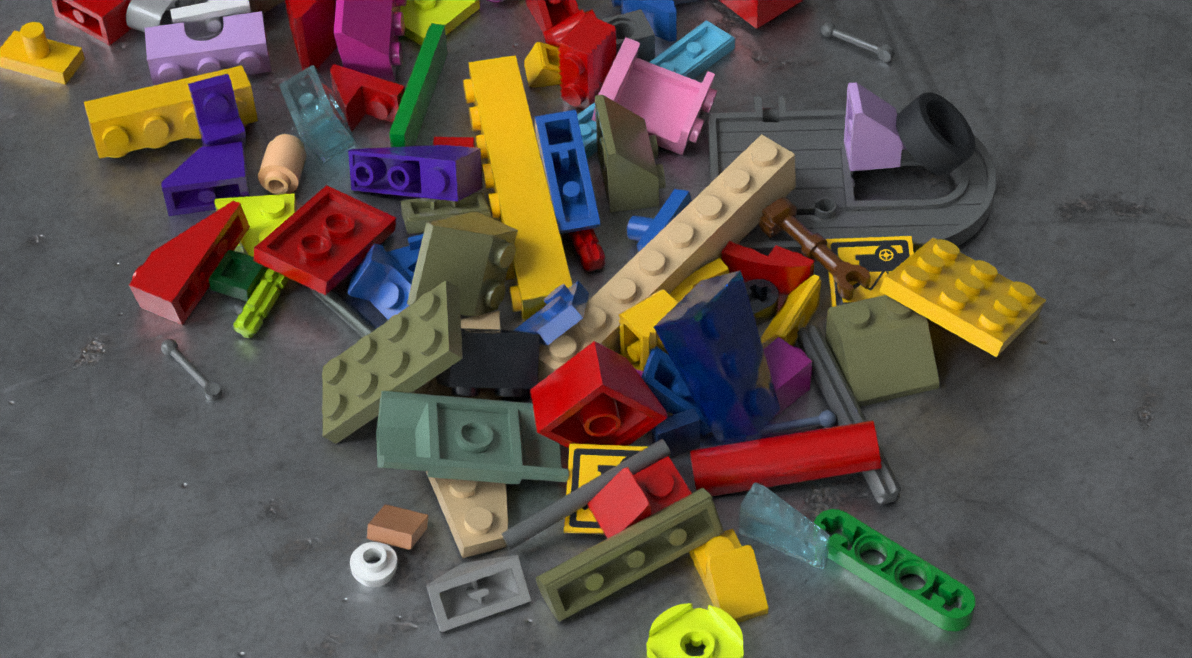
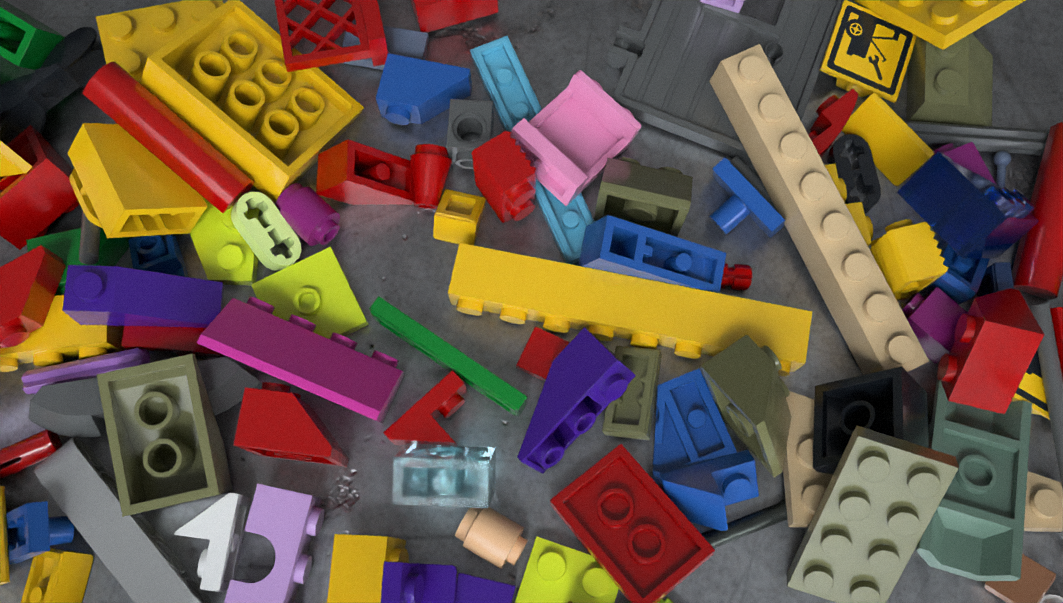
camera: 70 degrees left, 25 degrees up
blue wing [514,280,589,345] -> none
reddish brown piece [759,197,871,300] -> none

